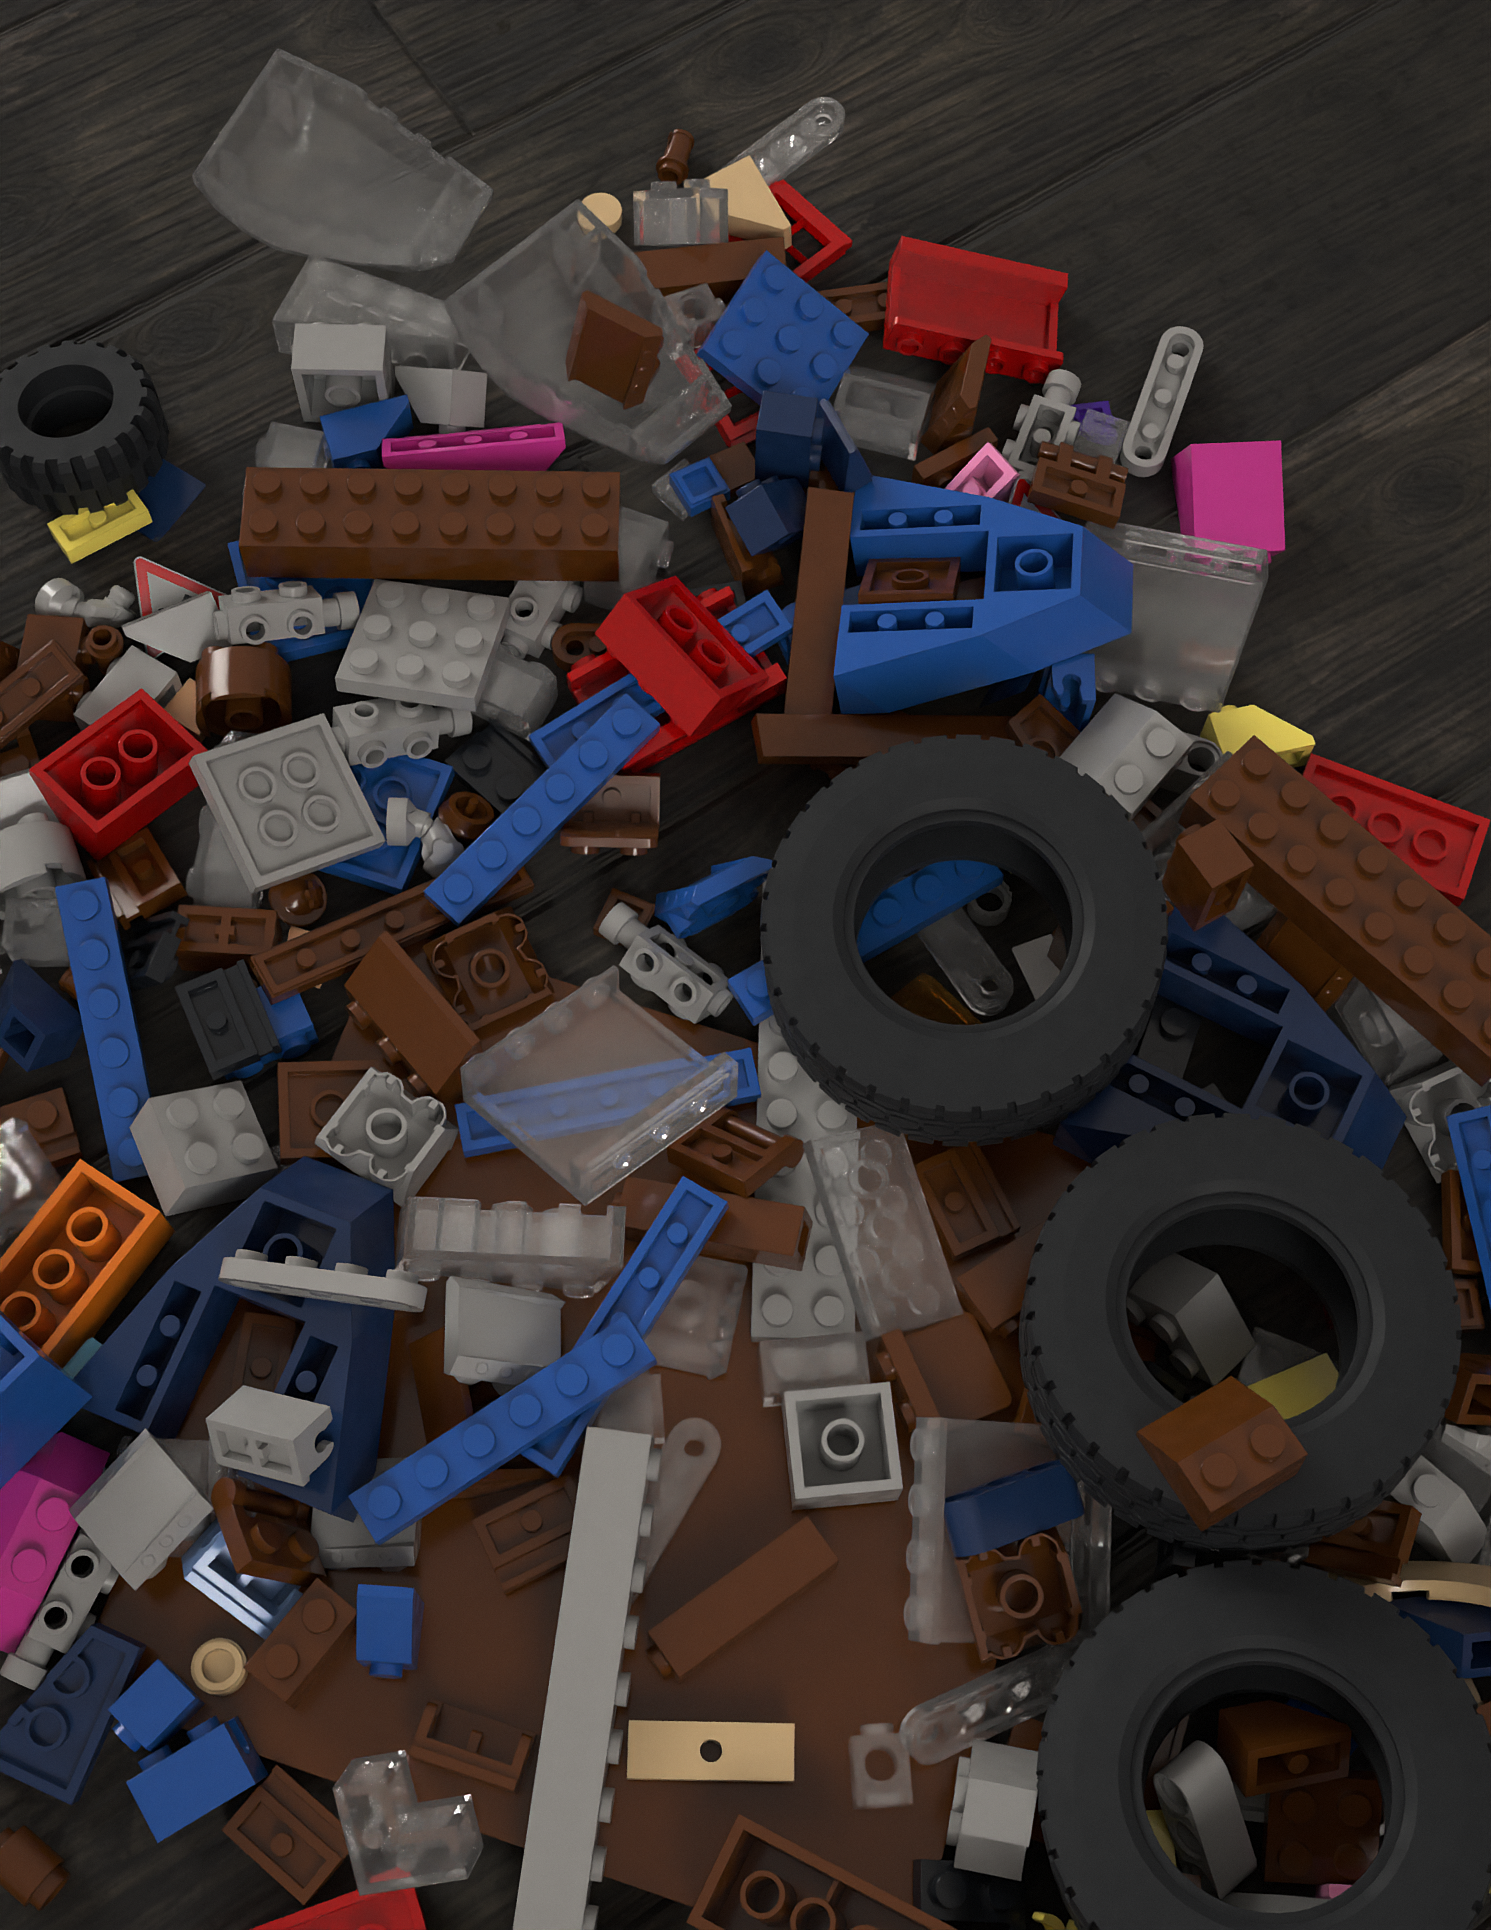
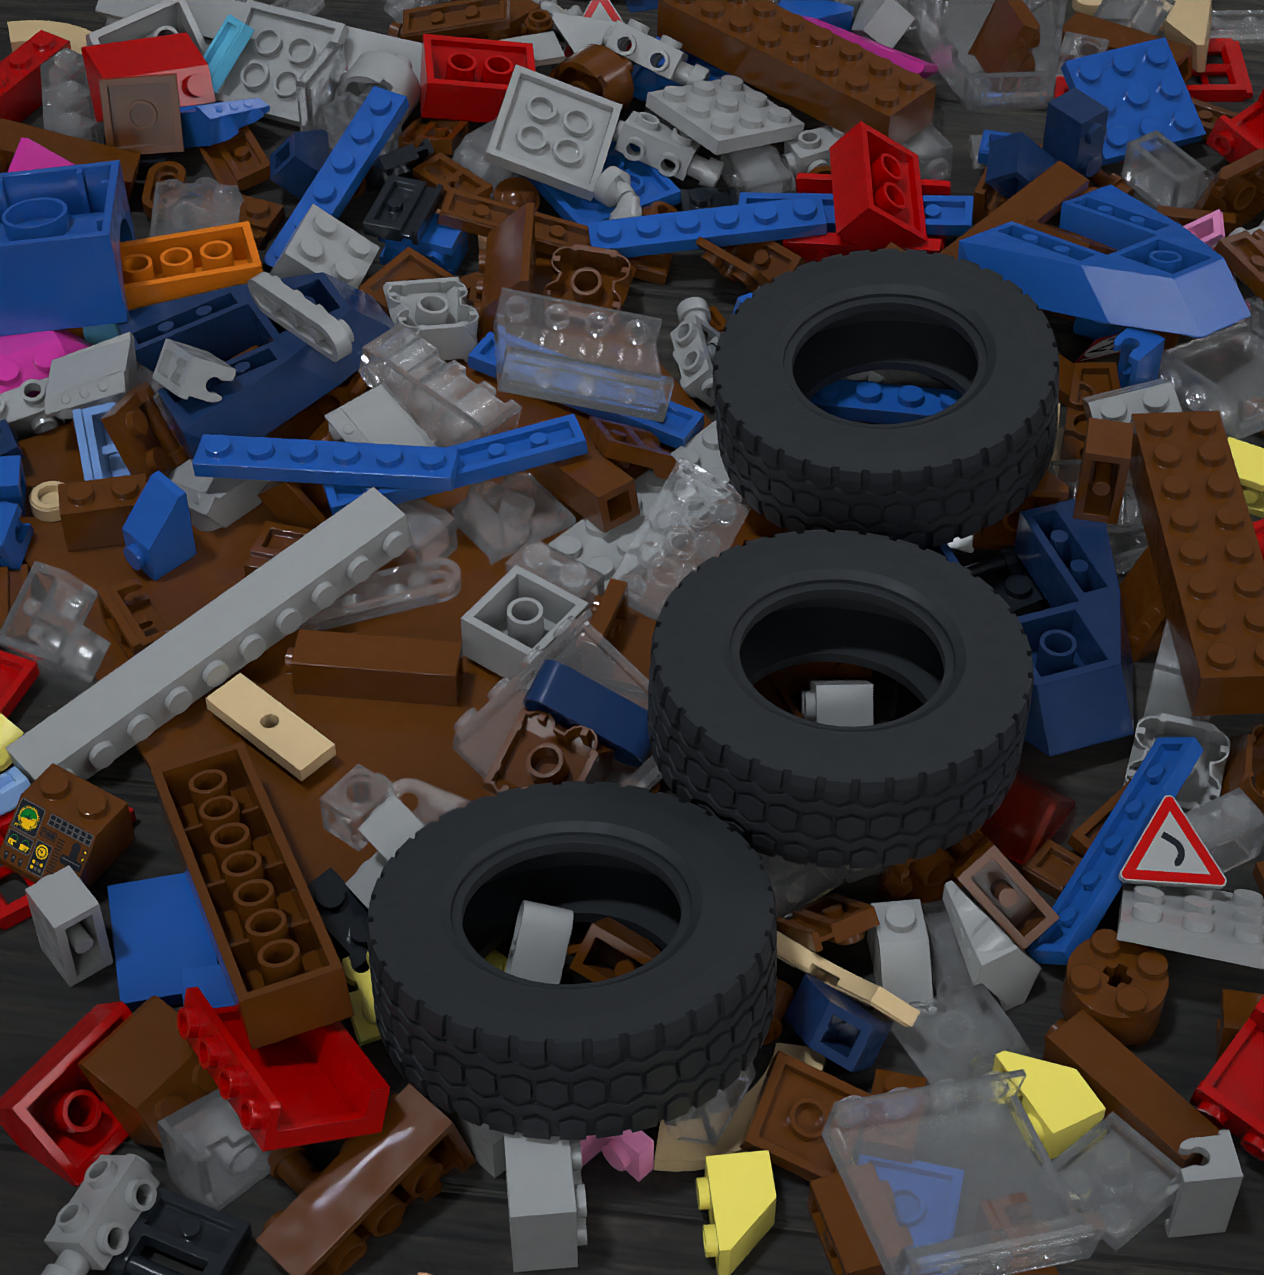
camera: 45 degrees right, 20 degrees down
dark blue slope [817,398,873,493] -> none
reddish brown slope [1136,1376,1308,1532] -> none

